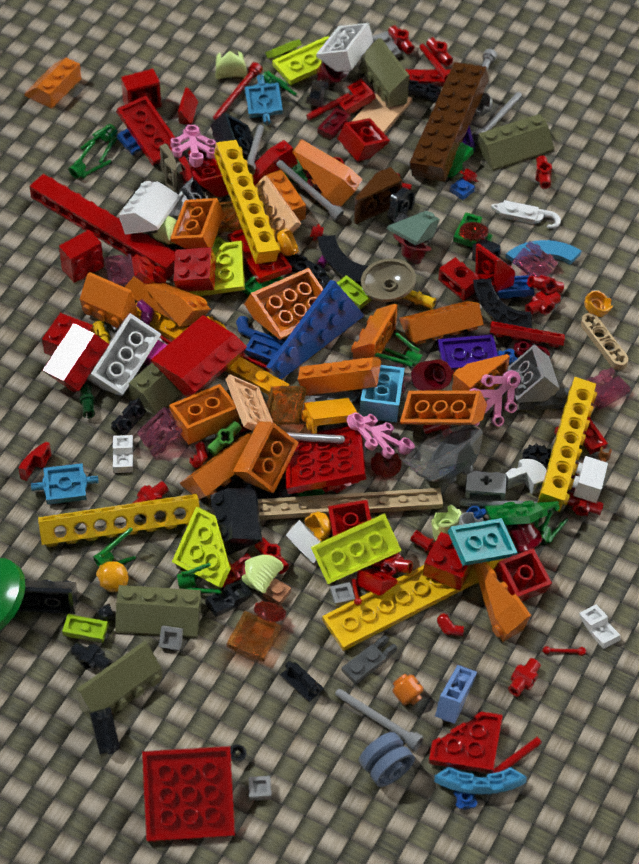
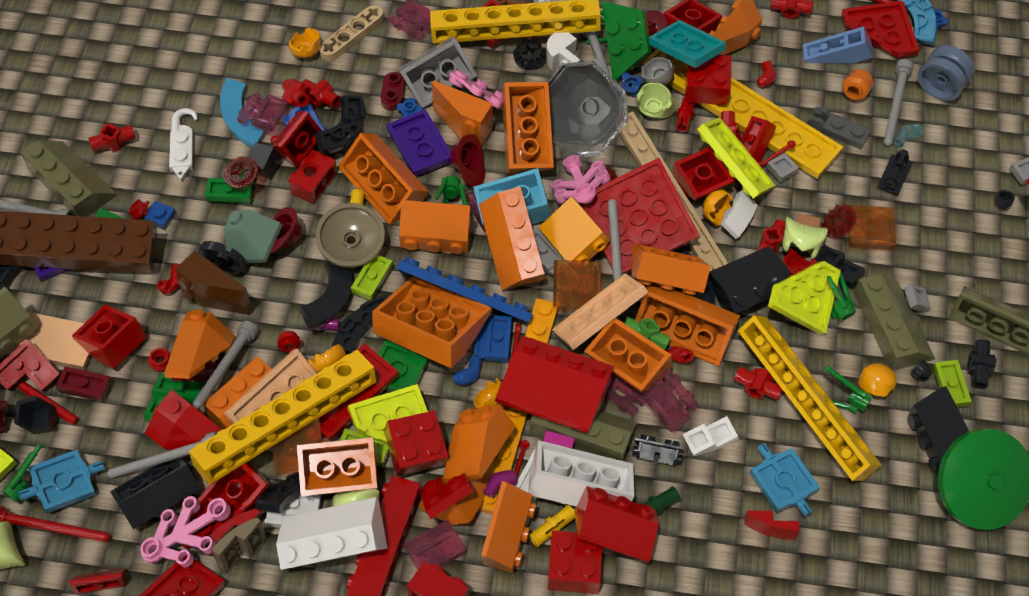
camera: 110 degrees left, 5 degrees up
red plate [490,321,565,347] -> none
none -> clear light blue arm [893,124,924,147]

